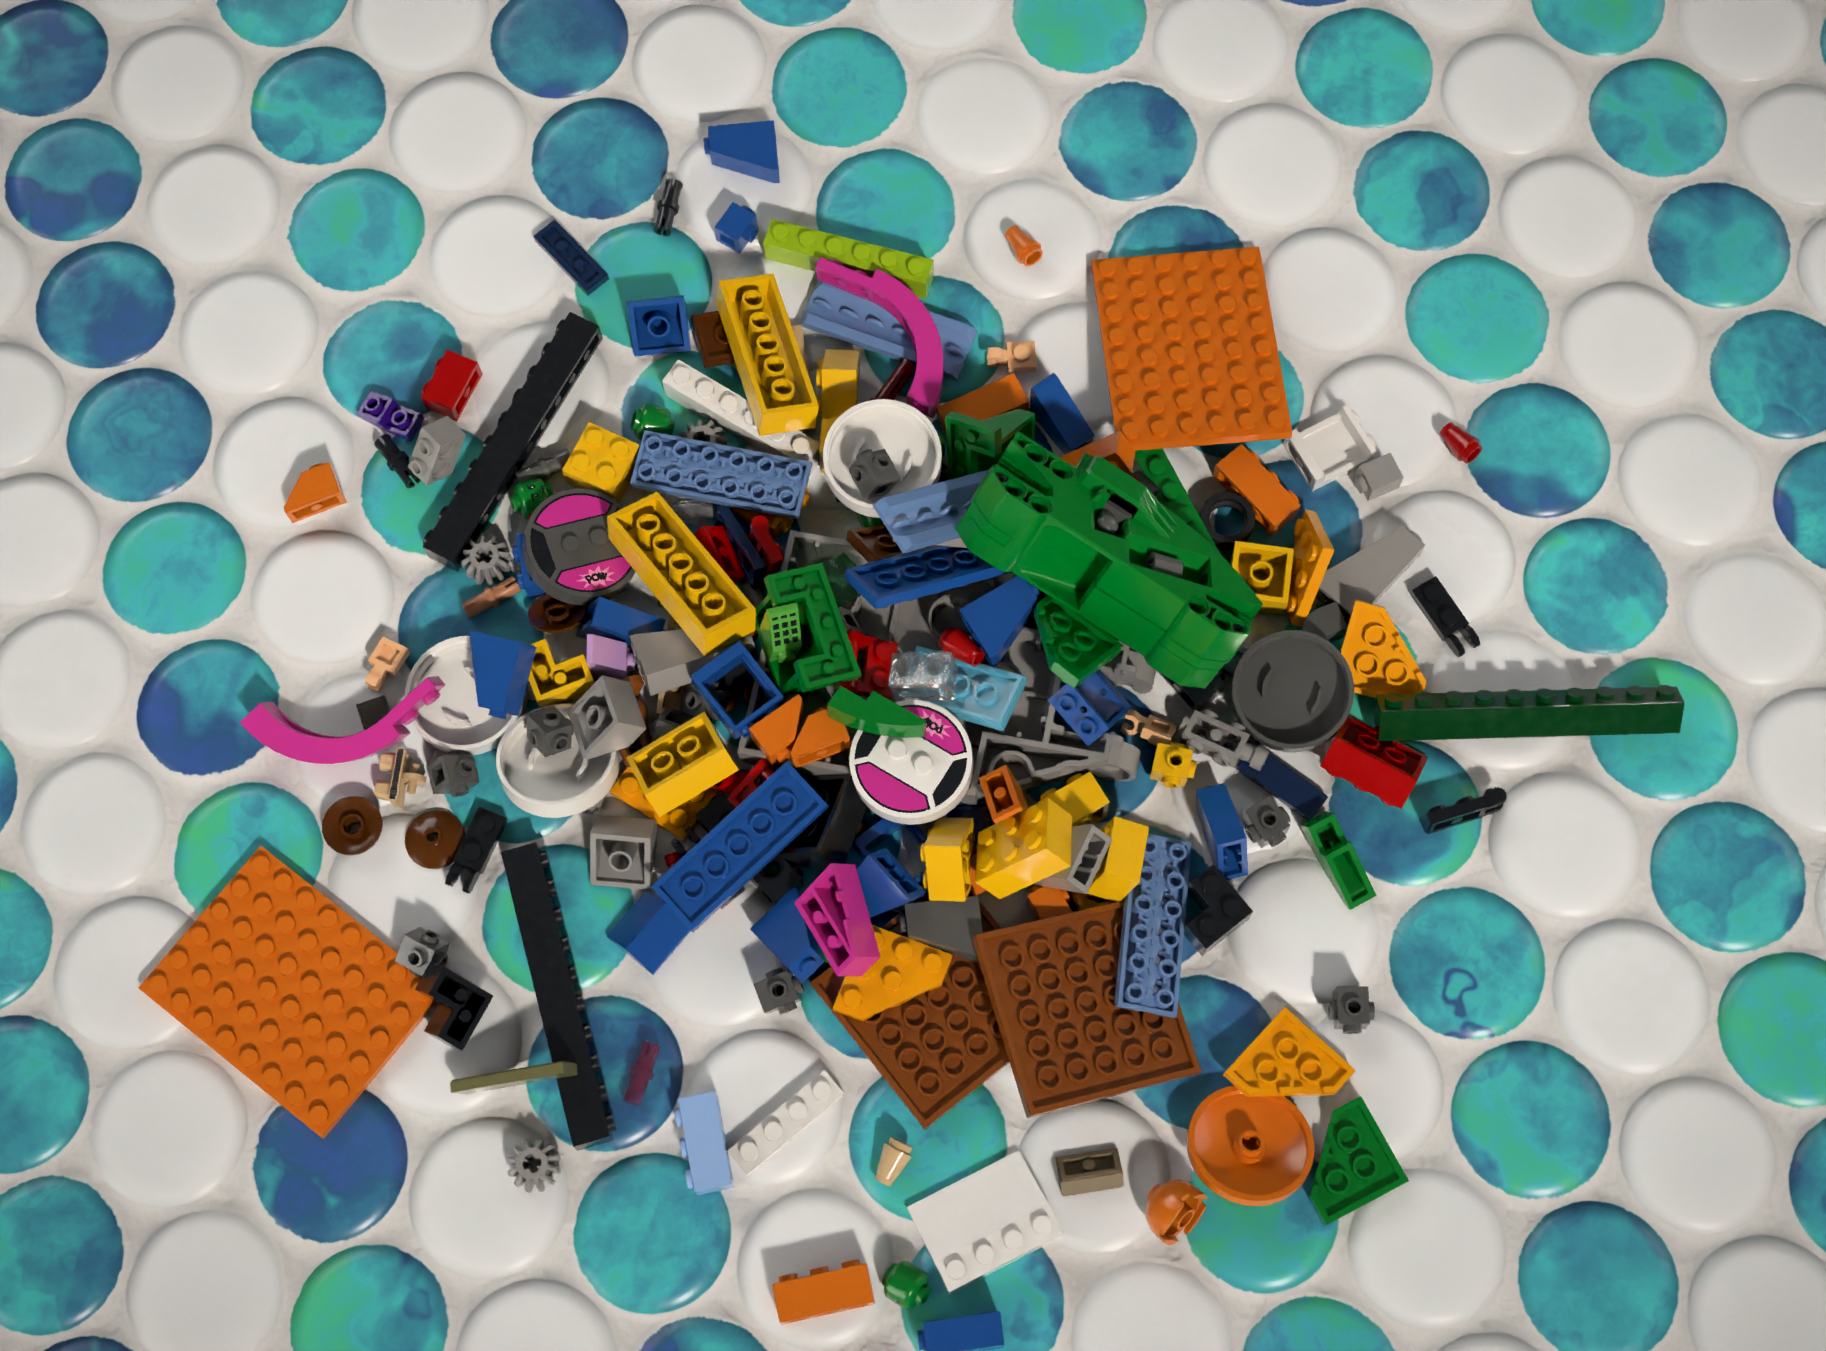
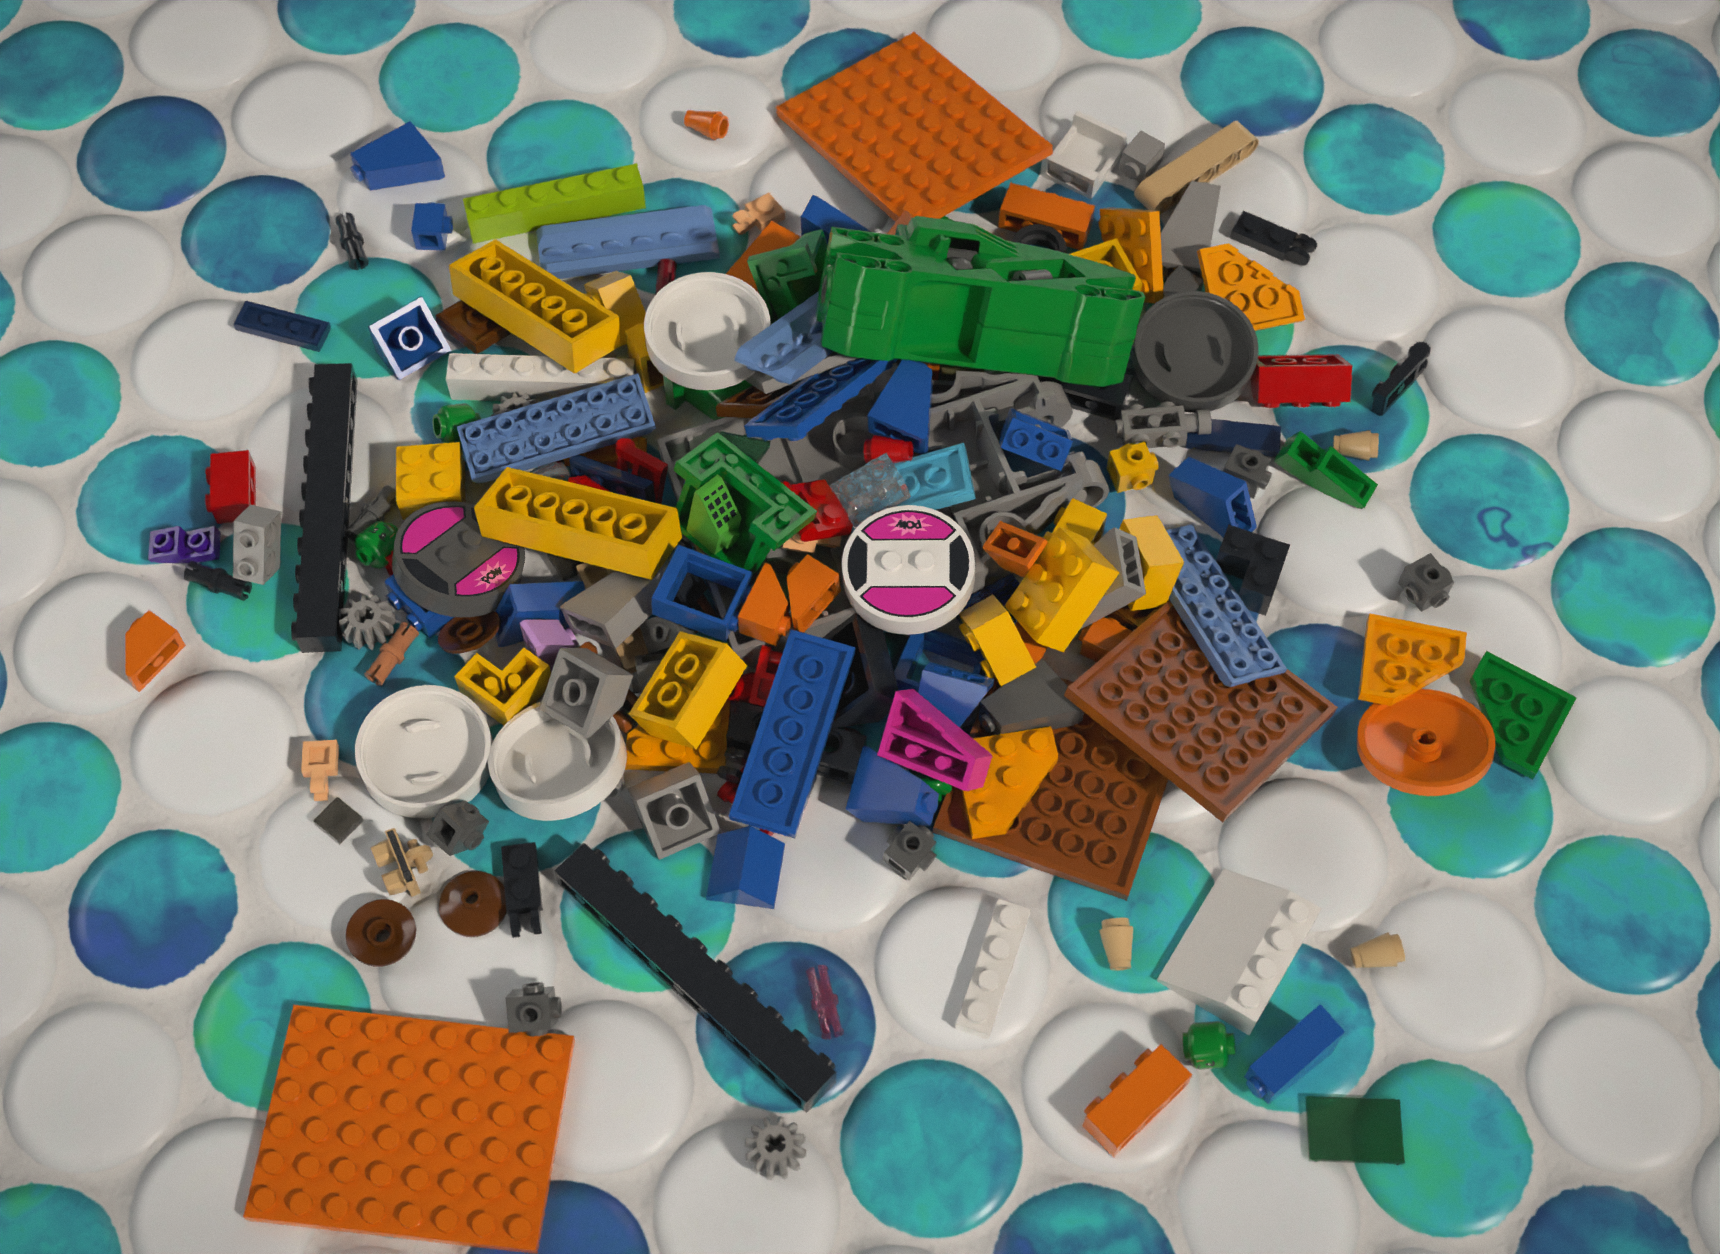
camera: 35 degrees left, 10 degrees down
dark pink arch [239,676,446,764] -> none
black brick [415,962,493,1051] -> none
olive tile [450,1061,578,1094] -> none
blue slope [470,631,537,719] -> none
dark grey brick [527,705,574,757] -> none
light blue brick [674,1091,734,1196] -> none
dark pink arch [815,257,944,418] -> none
green slope [827,685,926,738] -> none
dark grey brick [848,449,901,499] -> none
green plate [1033,595,1124,688] -> none
dark tan slope [1055,1148,1124,1196] -> none
light nougat plate [1120,710,1178,746] -> none
orange cylinder [1145,1179,1208,1245] -> none
dark green brick [1374,685,1685,741] -> none
red cone [1439,422,1483,464] -> none
none -> tan beam [1134,121,1259,215]
none -> tan cone [1333,430,1379,461]
none -> tan cone [1350,932,1405,969]

